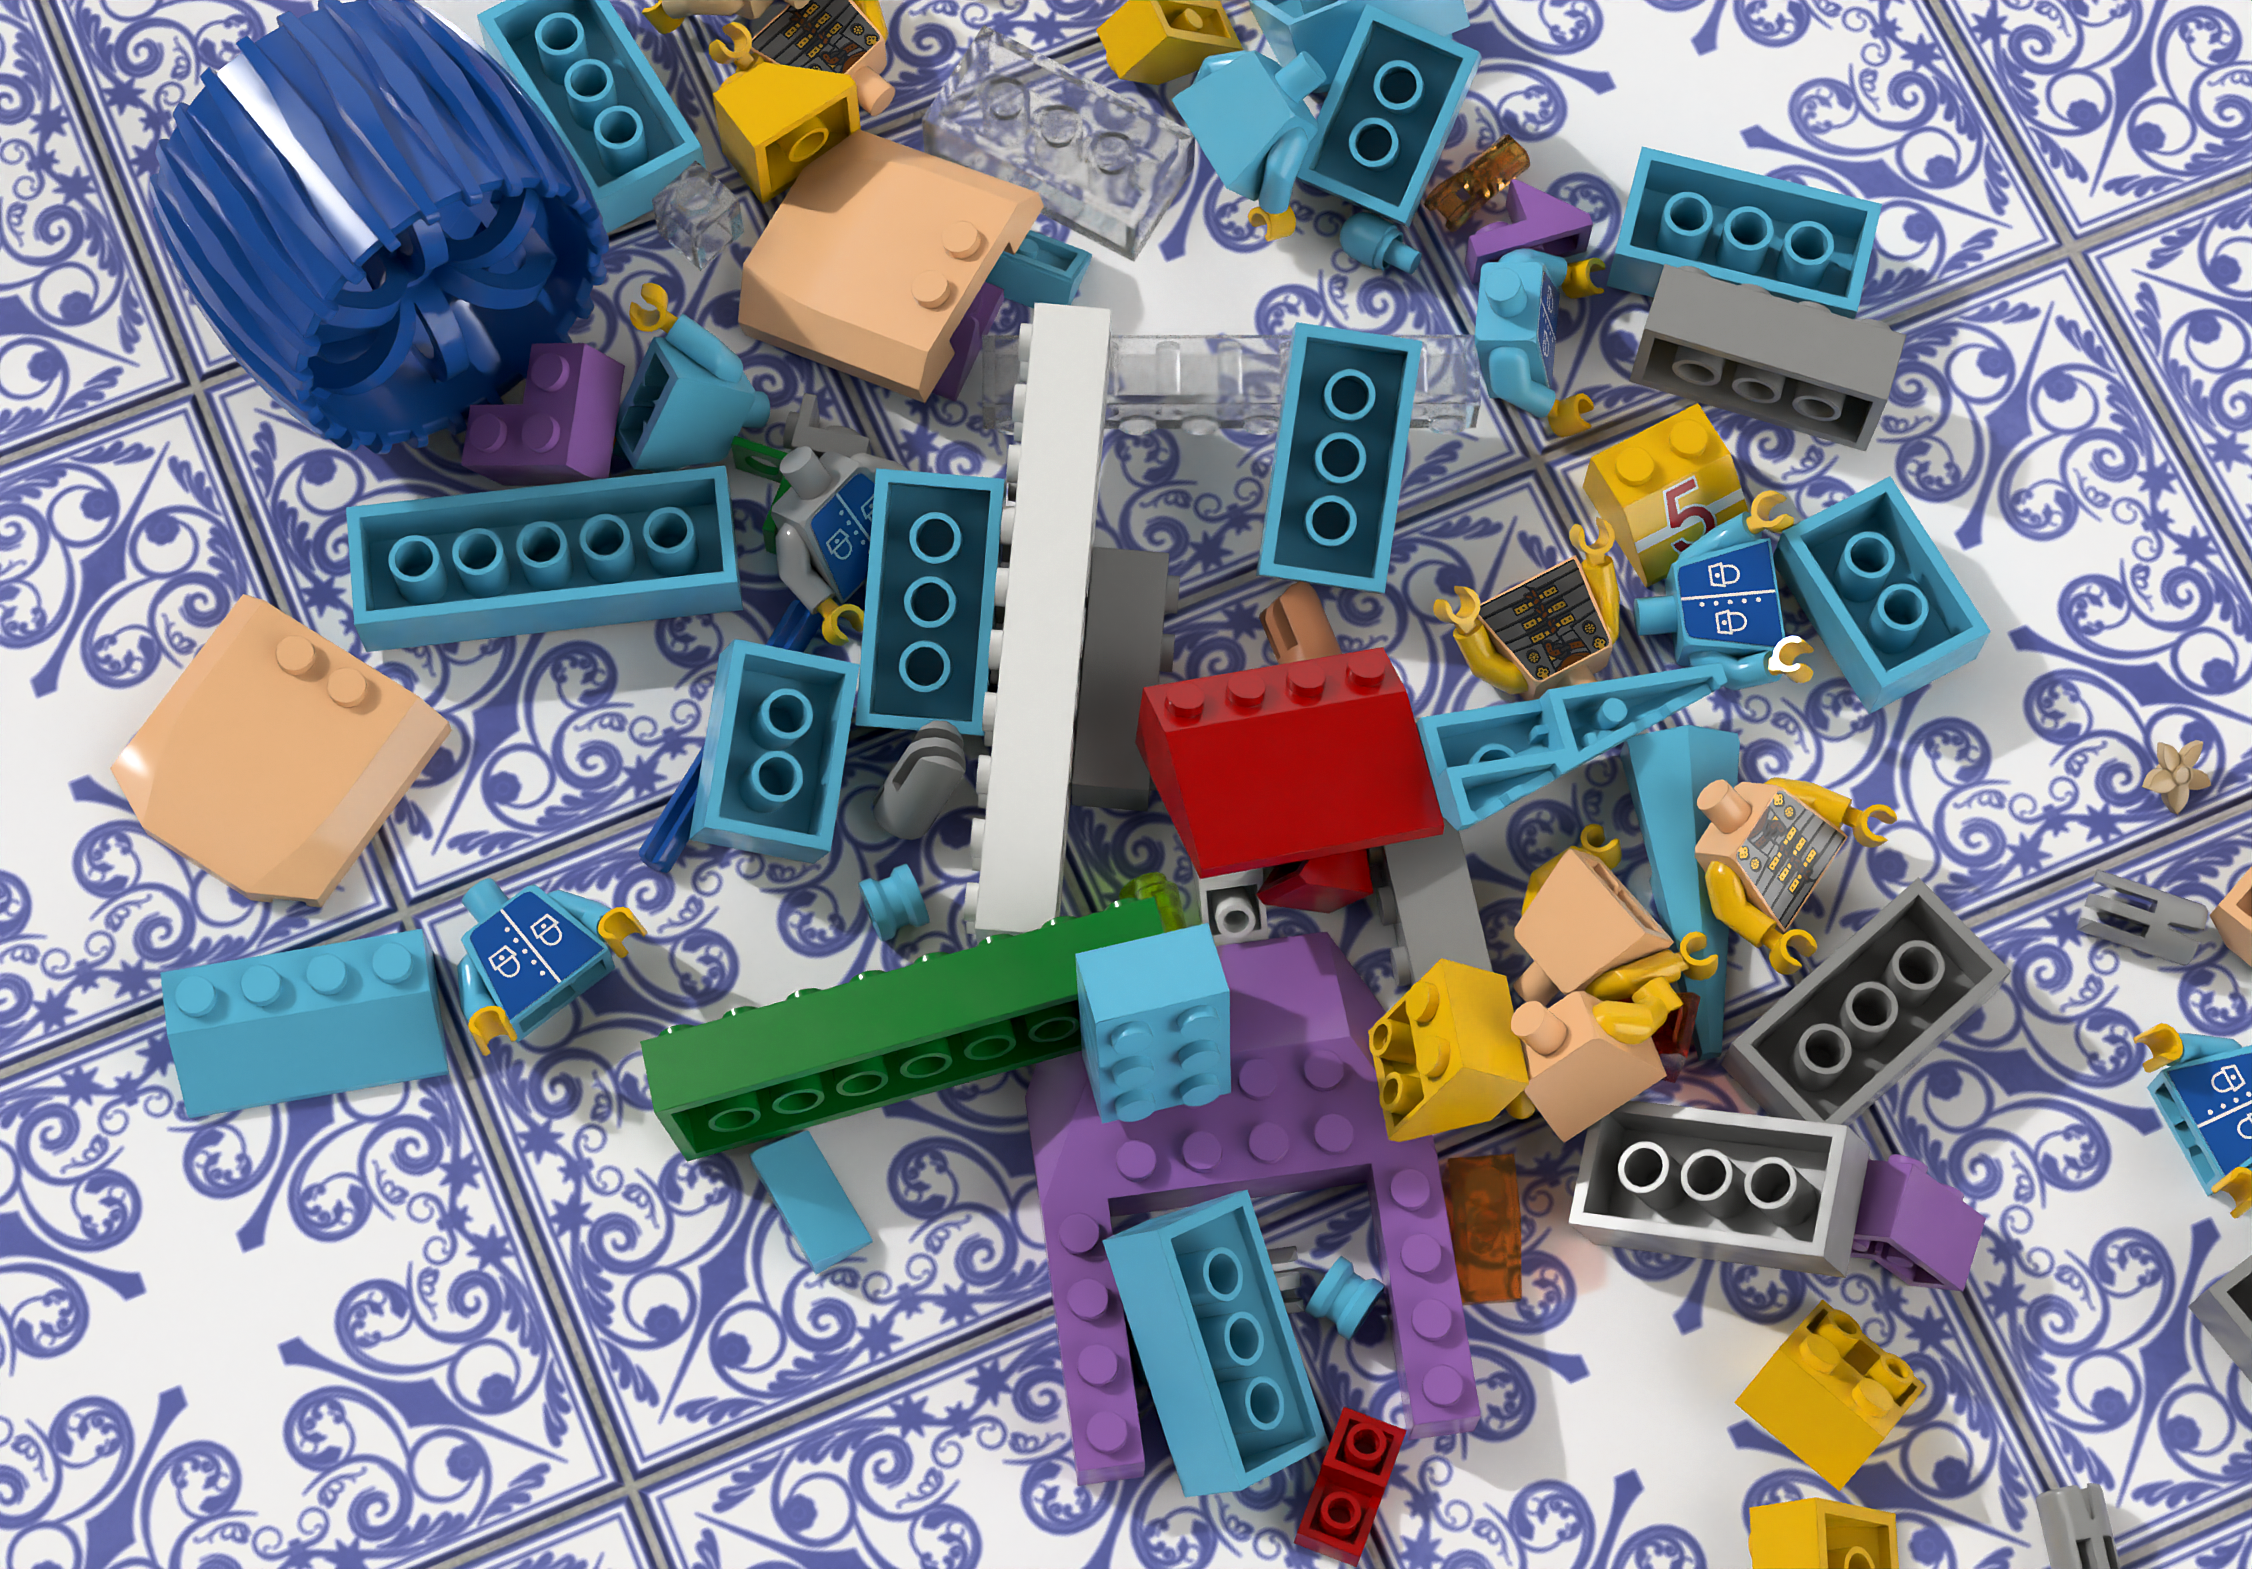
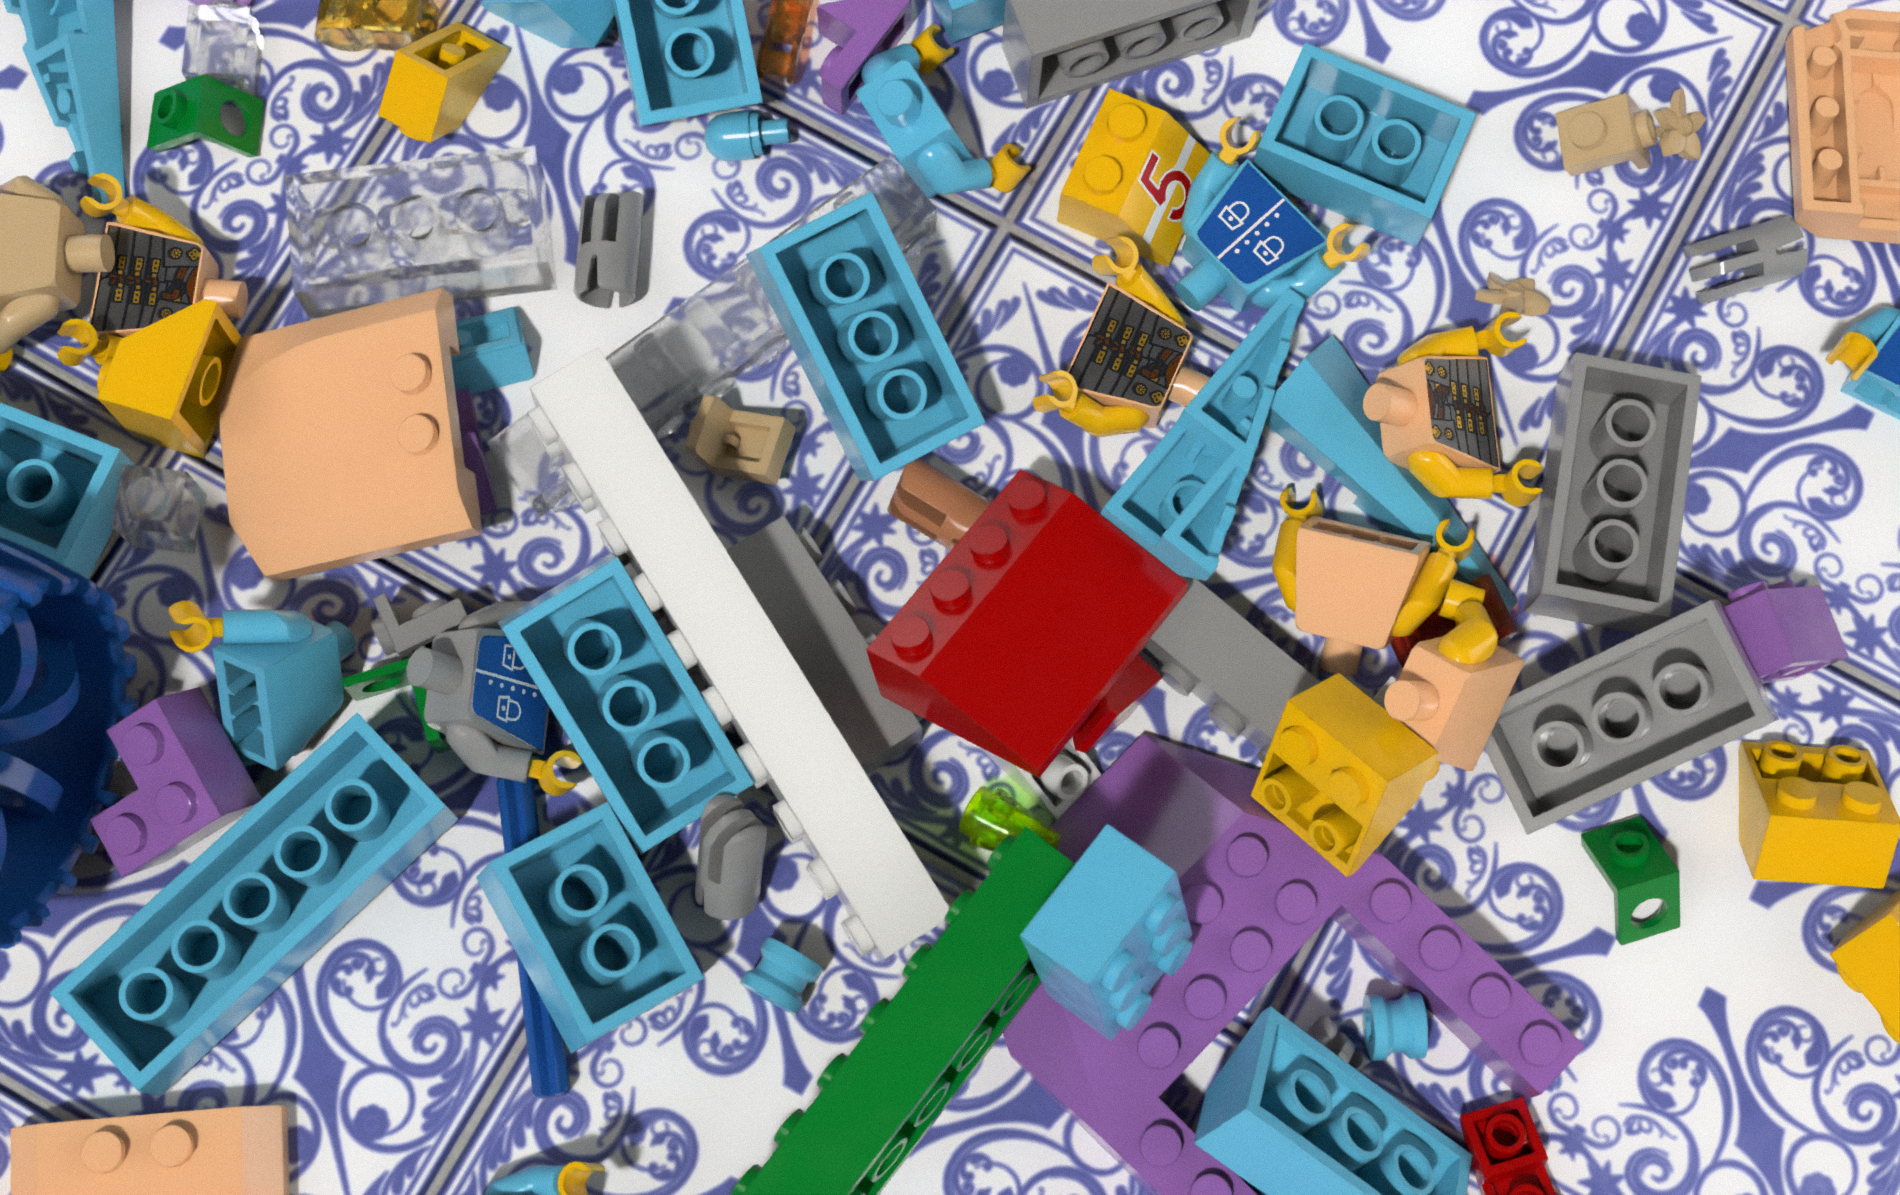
camera: 40 degrees left, 5 degrees up
medium azure torso [1171,50,1327,242] -> none
clear orange slope [1442,1154,1522,1306] -> none
none -> light grey arm [573,191,644,308]
none -> tan bracket [685,394,797,485]
none -> tan plant [1474,271,1551,316]
none -> tan bracket [1555,93,1657,176]
none -> green bracket [1581,817,1680,945]

